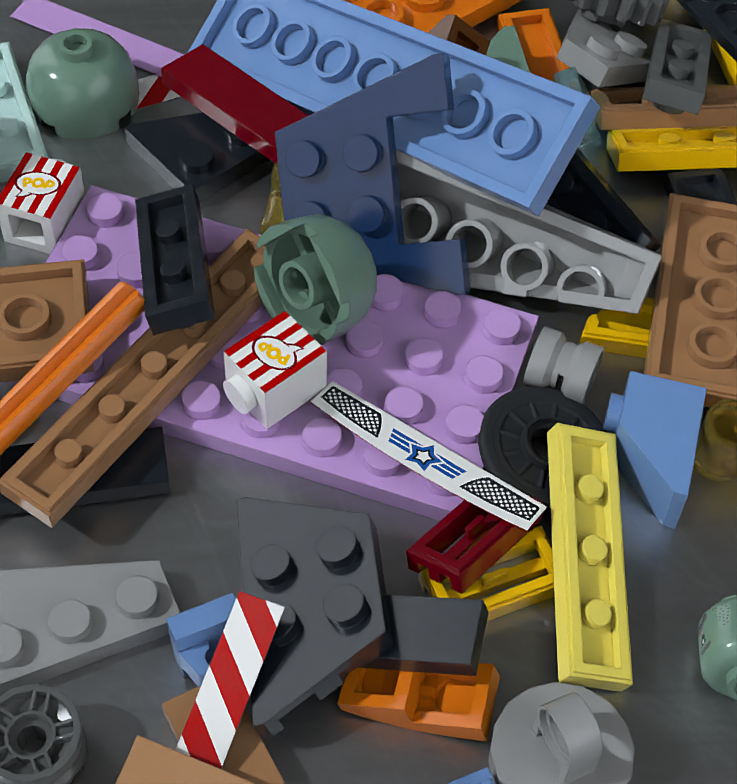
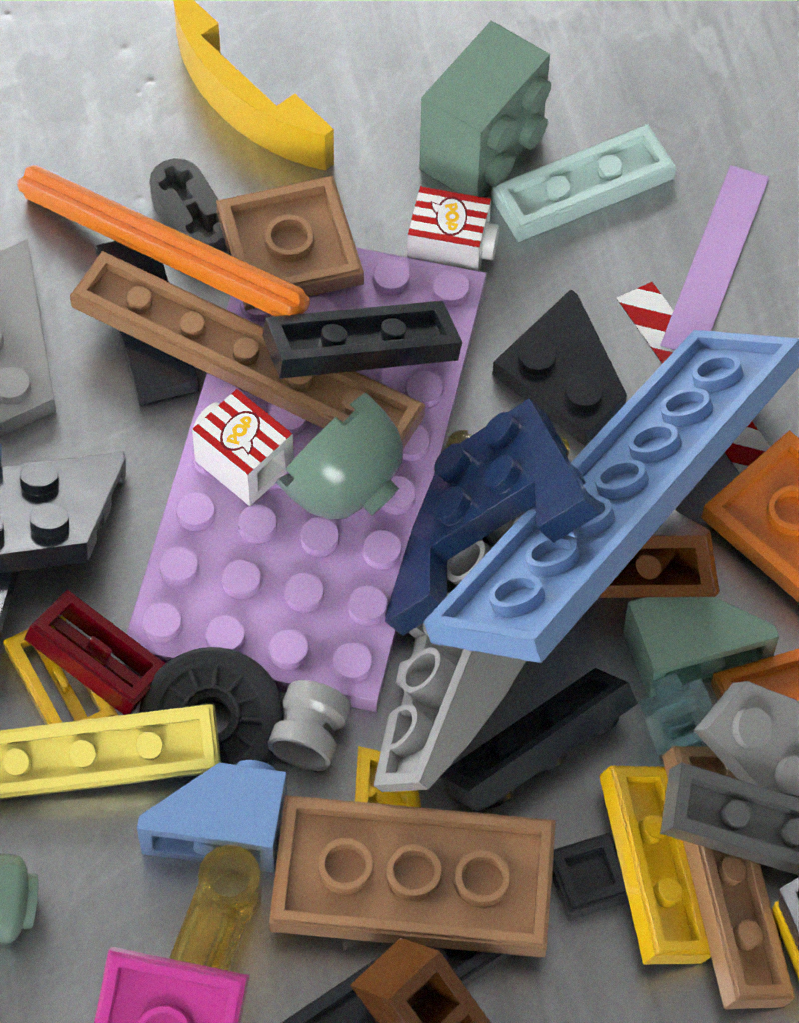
camera: 85 degrees right, 5 degrees up
sand green cylinder [26,28,140,139] -> none
dark red tile [161,44,308,165] -> none
white sticker [311,381,546,531] -> none

